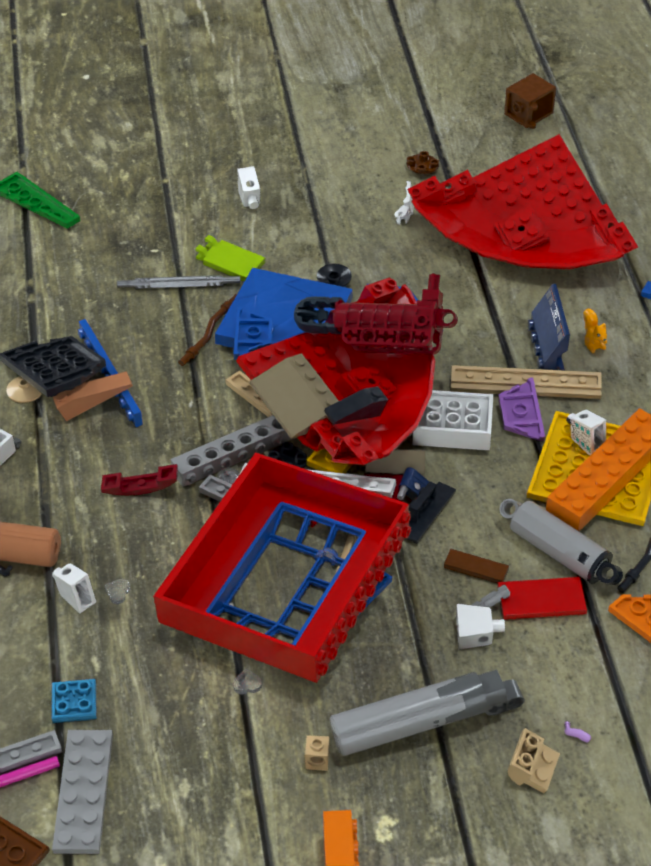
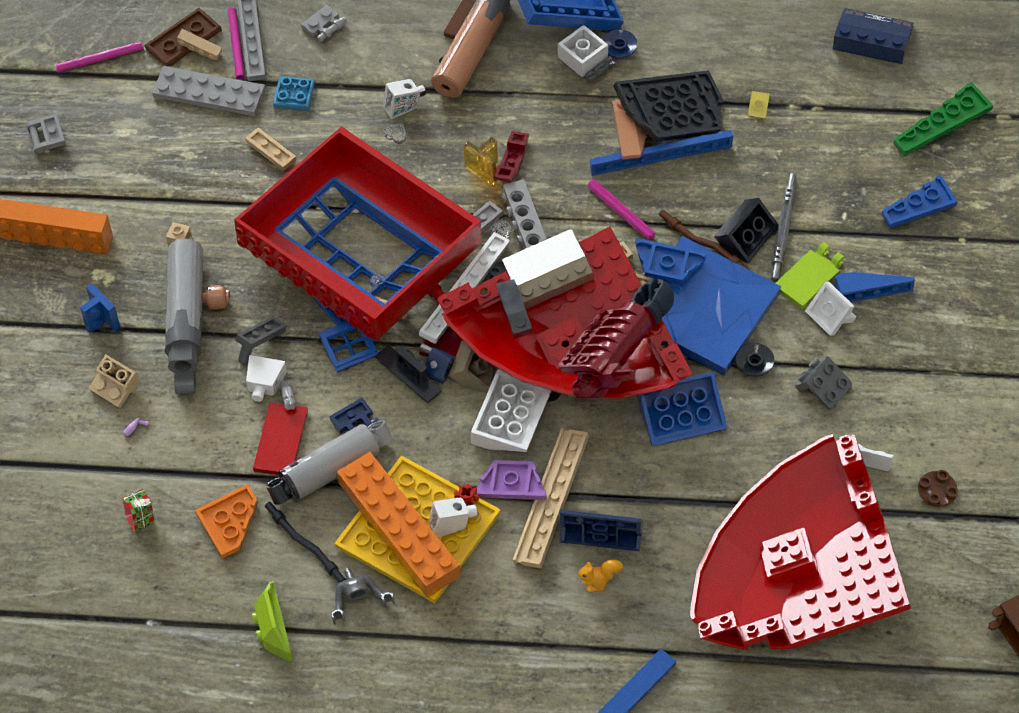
camera: 105 degrees right, 10 degrees up
white torso [238,166,260,209] -> none
reddish brown tile [444,549,509,584] -> none
none -> blue bracket [80,284,120,333]
none -> tan piece [177,29,222,61]
none -> nougat head [202,285,230,310]
none -> dark grey piece [235,316,287,364]
none -> tan plate [245,128,297,171]
none -> blue piece [318,321,378,372]
none -> dark blue plate [329,398,379,434]
none -> red gear [454,484,479,506]
none -> clear yellow bracket [463,137,498,186]
none -> dark pink axle [588,179,656,241]
none -> black slope [714,198,779,263]
none -> light yellow bracket [748,91,770,118]
none -> dark grey bracket [795,356,852,409]
none -> white bracket [805,282,856,336]
none -> blue slope [834,272,915,302]
none -> blue wing [881,174,957,229]

